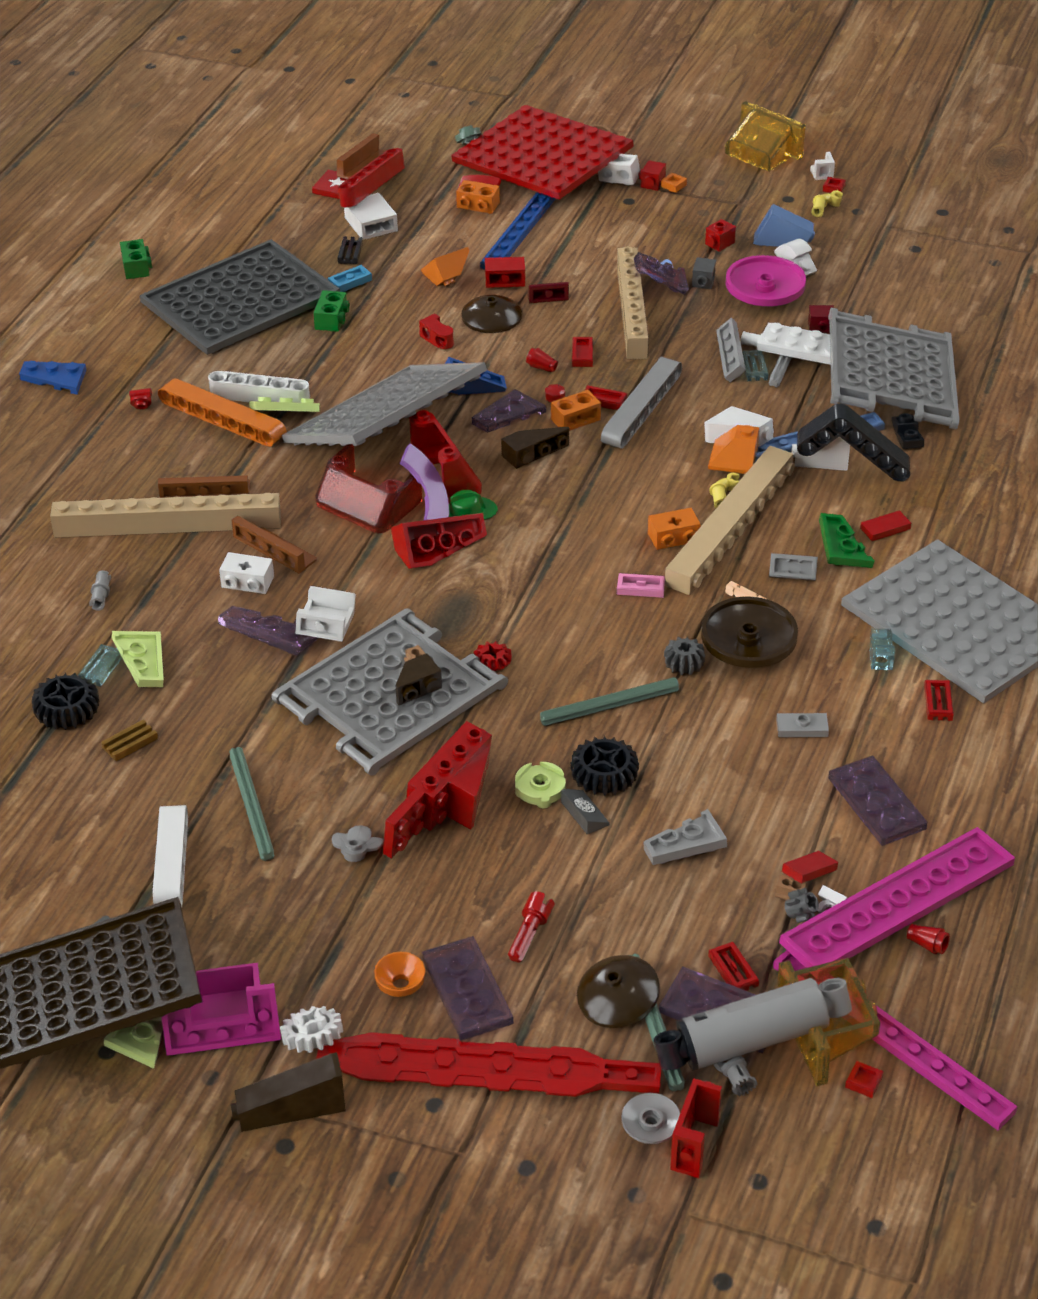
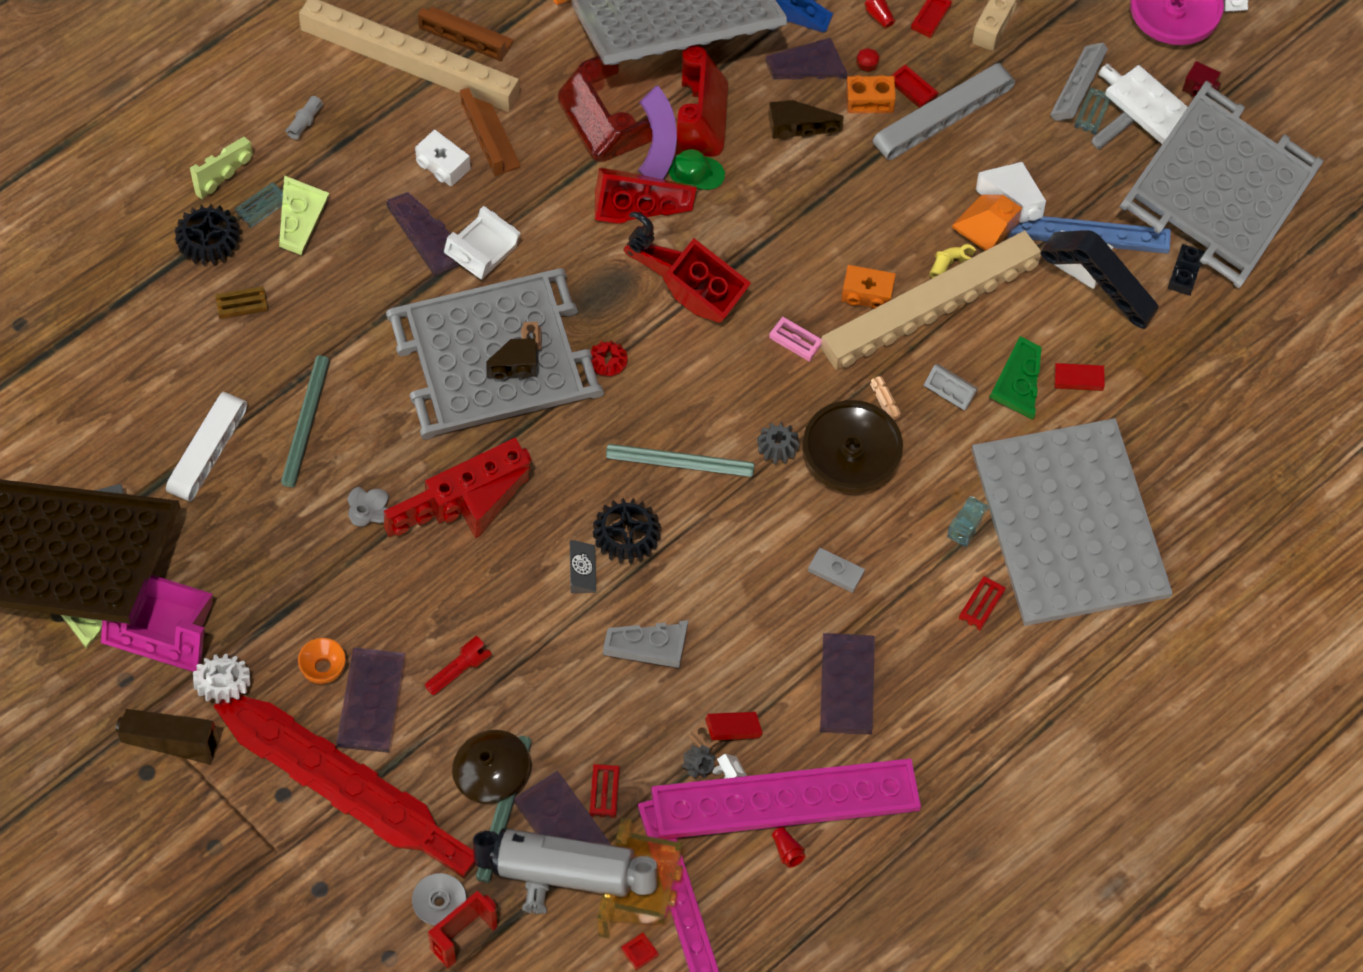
camera: 25 degrees right, 20 degrees up
yellowish green plate [515,762,566,808] -> none
none -> yellowish green wing [190,137,253,199]
none -> red slope [623,212,751,323]

